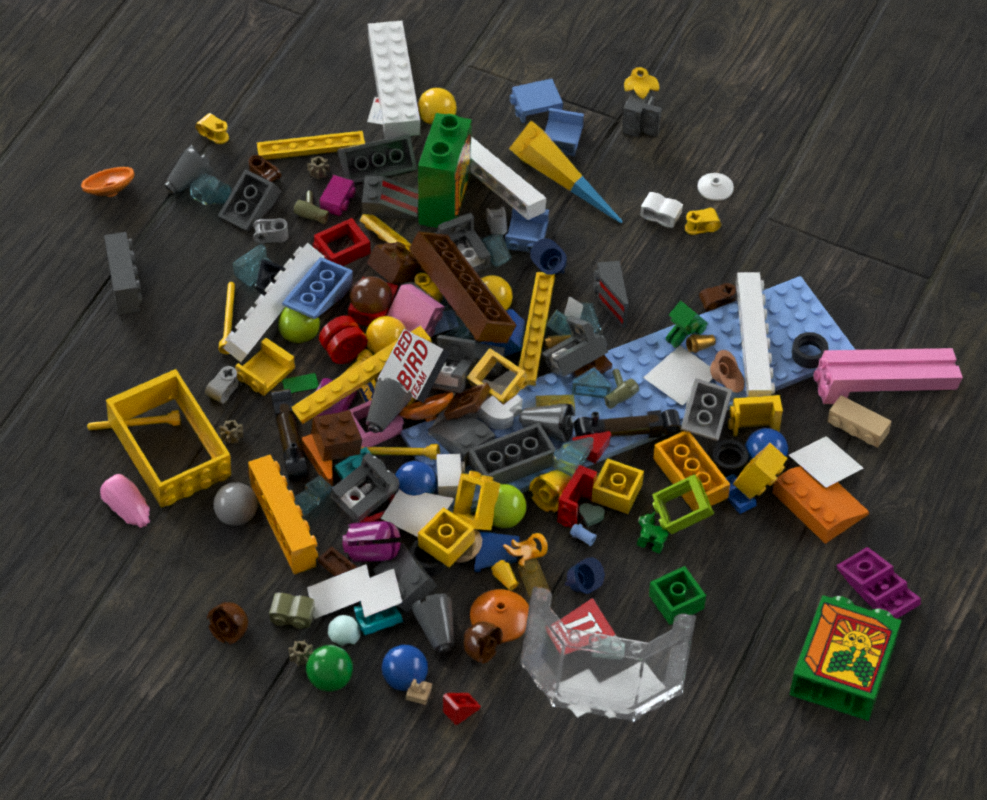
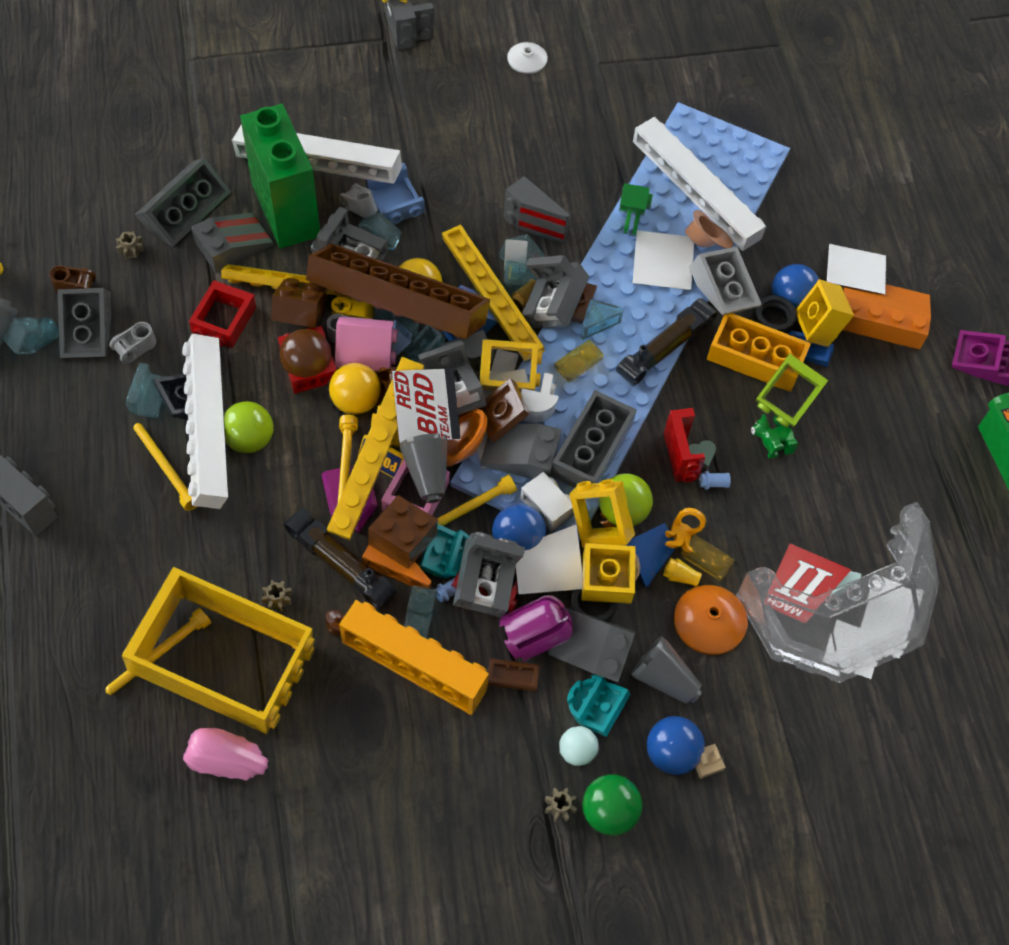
camera: 40 degrees left, 10 degrees up
light grey piece [205,366,238,404] -> none
reddish brown cylinder [207,602,248,644] -> none
light grey piece [213,482,258,526] -> none
yellow panel [235,338,295,396] -> none
yellow plate [257,131,365,160] -> none
olive brick [269,593,315,629] -> none
medium blue slope [282,257,353,319] -> none
green sticker [282,373,319,393] -> none
olive piece [294,191,329,224] -> none
white sticker [307,564,402,619] -> none
red wheel [319,316,368,364] -> none
dark pink brick [320,175,356,216] -> none
white sticker [367,97,383,124] -> none
white brick [368,21,420,138] -> none
yellow piece [417,88,457,125] -> none
red slope [443,693,481,725] -> none
reddish brown cylinder [464,622,503,664] -> none
yellow plate [509,121,623,223] -> none
medium blue panel [510,79,563,123] -> none
dark grey cone [519,403,575,442] -> none
yellow cone [529,464,577,512] -> none
dark blue piece [530,238,567,275] -> none
medium blue panel [545,108,584,156] -> none
clear light blue slope [552,437,594,477] -> none
dark blue piece [564,557,605,594] -> none
red slope [571,431,611,464] -> none
yellow brick [592,458,644,514] -> none
olive piece [604,369,639,409] -> none
white brick [640,192,683,228] -> none
green brick [649,566,706,625] -> none
yellow piece [685,208,721,235] -> none
pearl gold cone [686,334,716,353] -> none
reddish brown piece [699,283,736,312] -> none
yellow panel [728,395,783,436] -> none
black tyre [791,332,829,368] -> none
bright pink brick [813,348,963,404] -> none
tan brick [827,395,891,448] -> none

